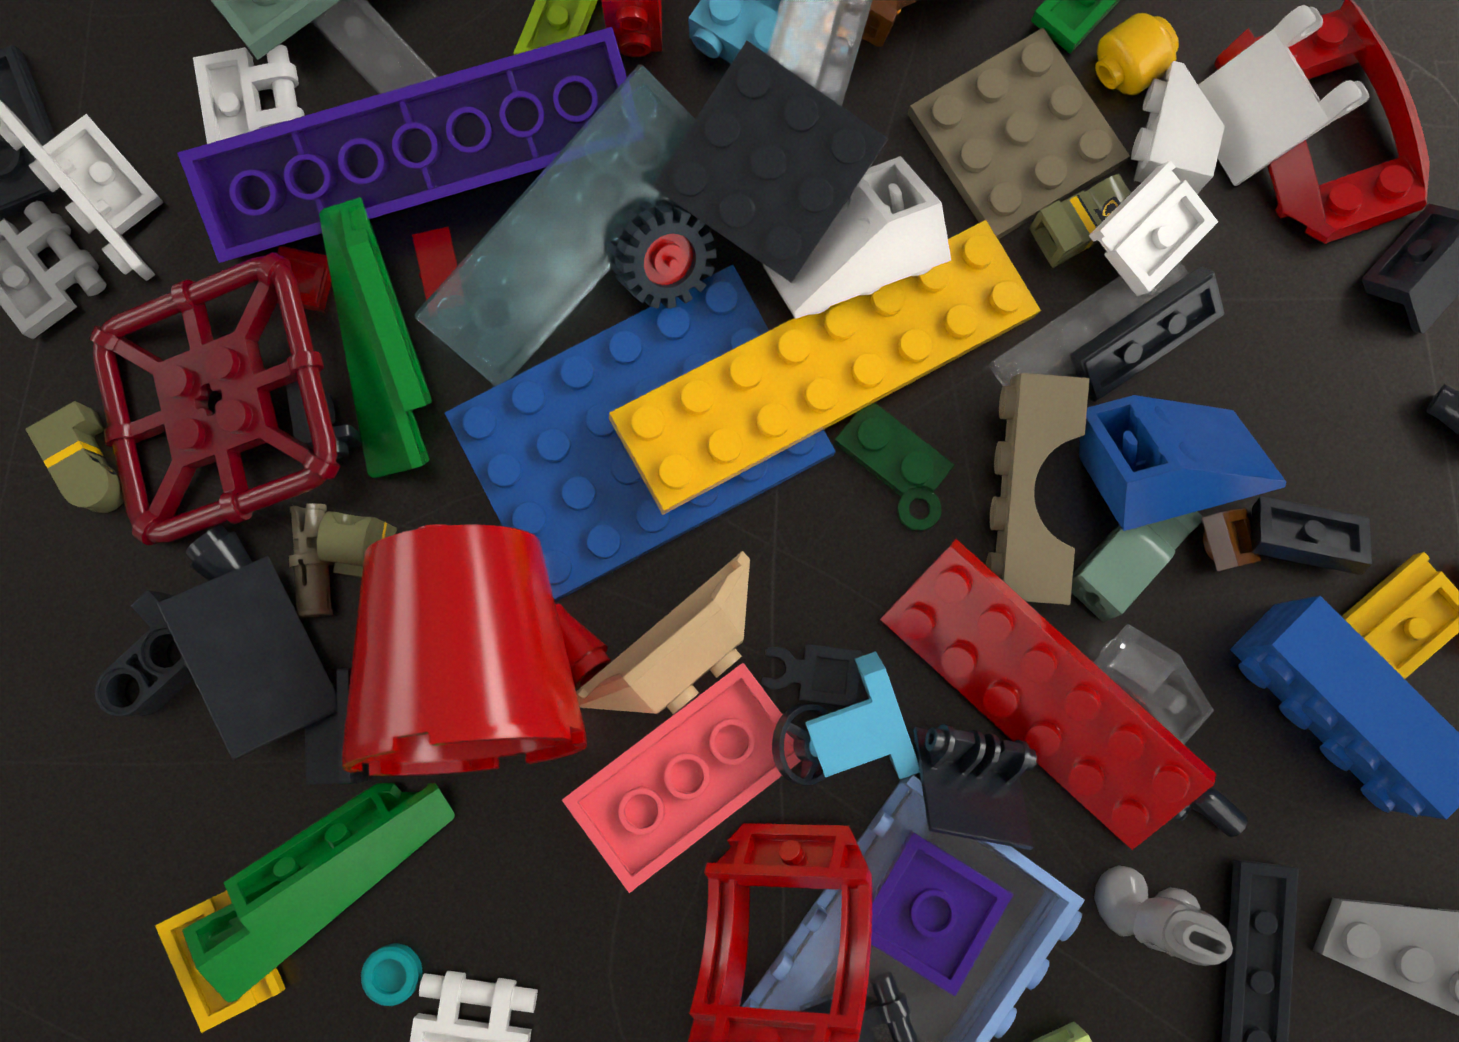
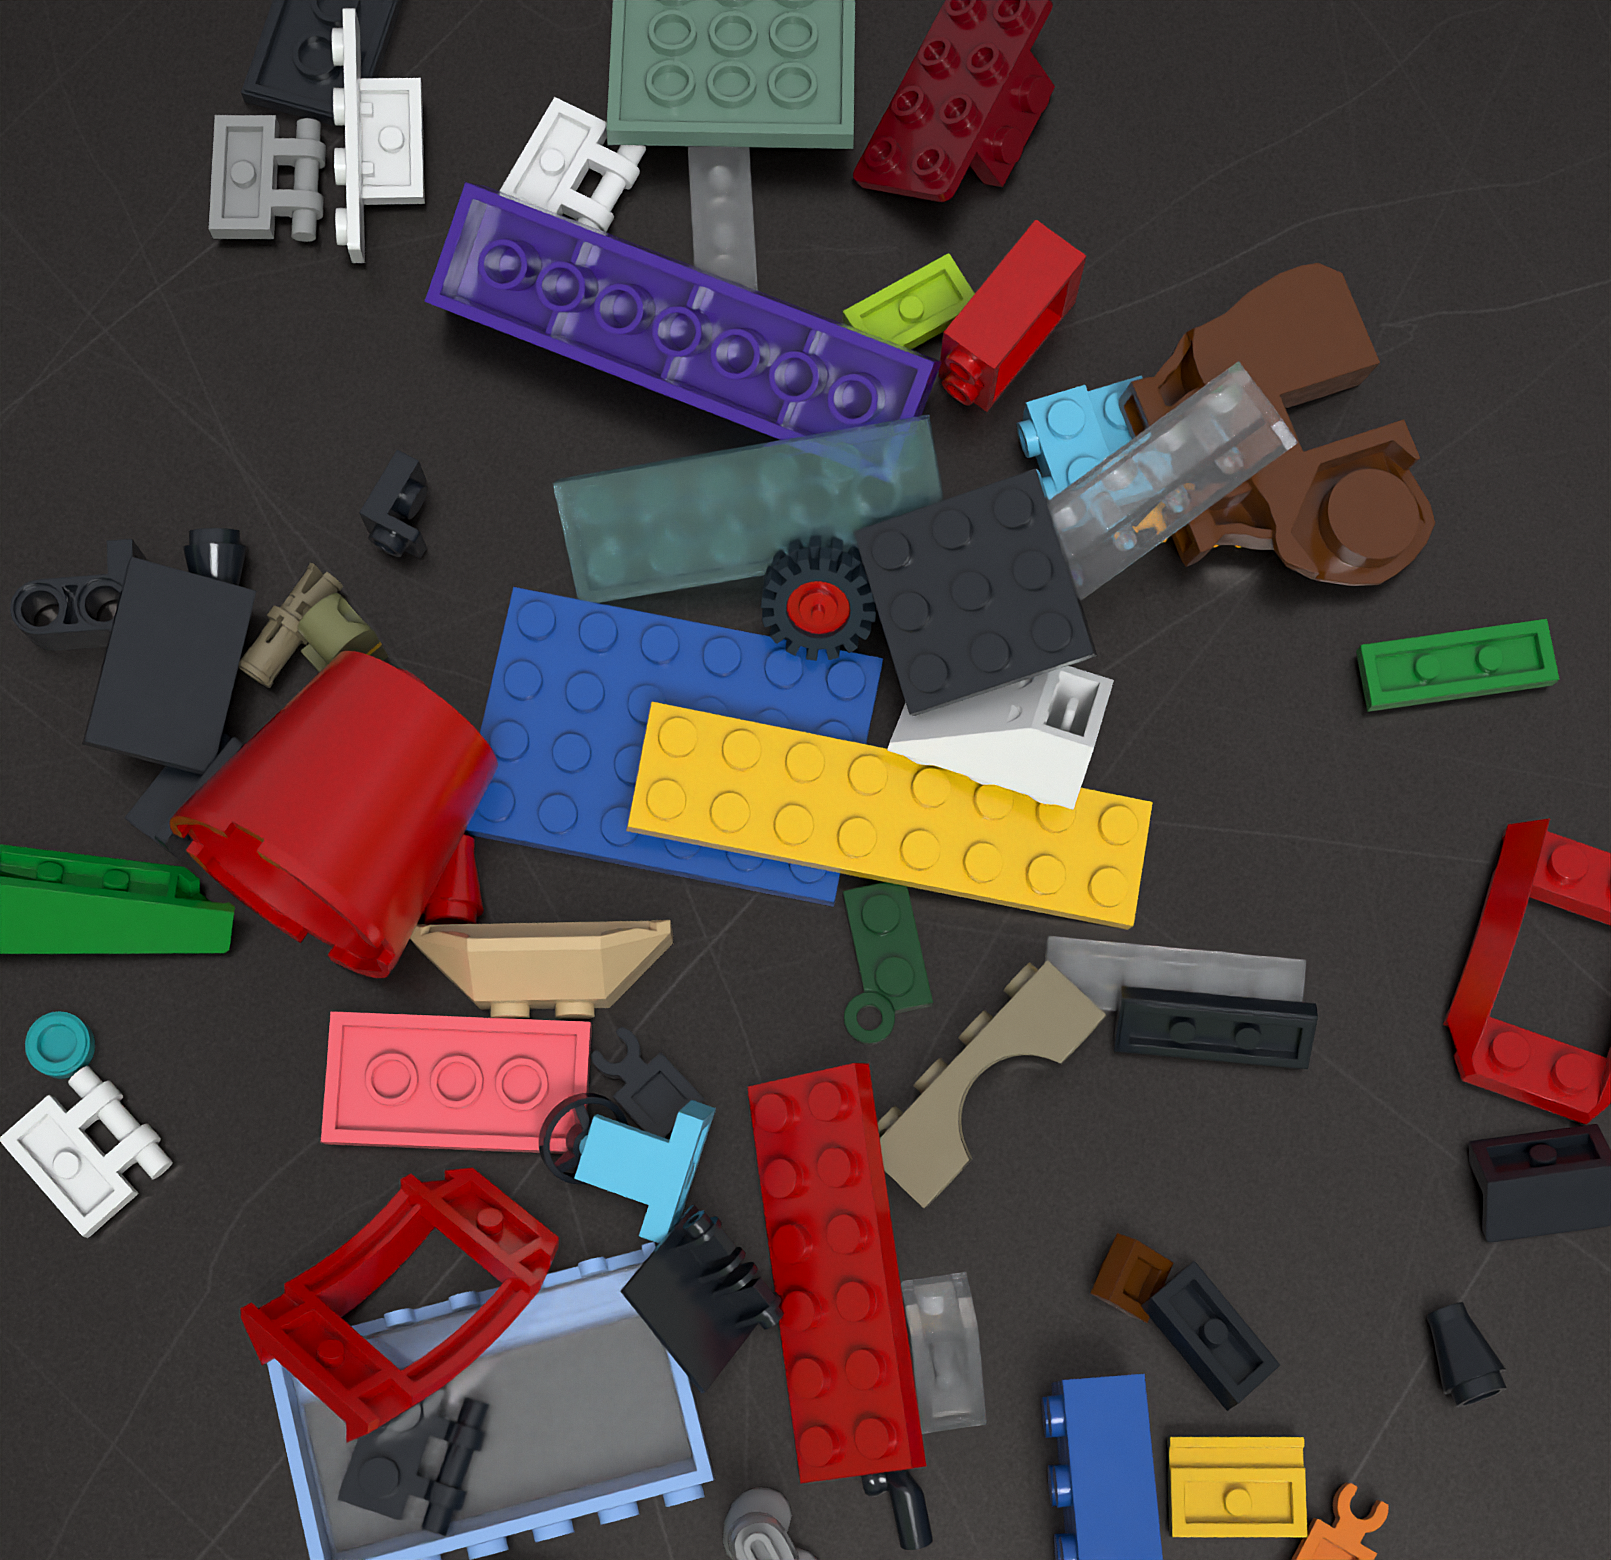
camera: 40 degrees right, 5 degrees down
olive leg [26,401,124,513] -> none
dark red plate [89,253,340,546] -> none
red tile [277,246,331,312] -> none
green wedge [319,197,432,478] -> none
red window [412,227,467,316] -> none
dark purple plate [871,831,1014,996] -> none
dark tan plate [908,28,1130,239] -> none
olive leg [1029,174,1131,268] -> none
sand green piece [1071,511,1203,623] -> none
blue slope [1079,395,1286,531] -> none
white plate [1089,161,1218,296] -> none
yellow head [1095,13,1179,95] -> none
white slope [1131,61,1225,194] -> none
white flag [1198,5,1369,186] -> none

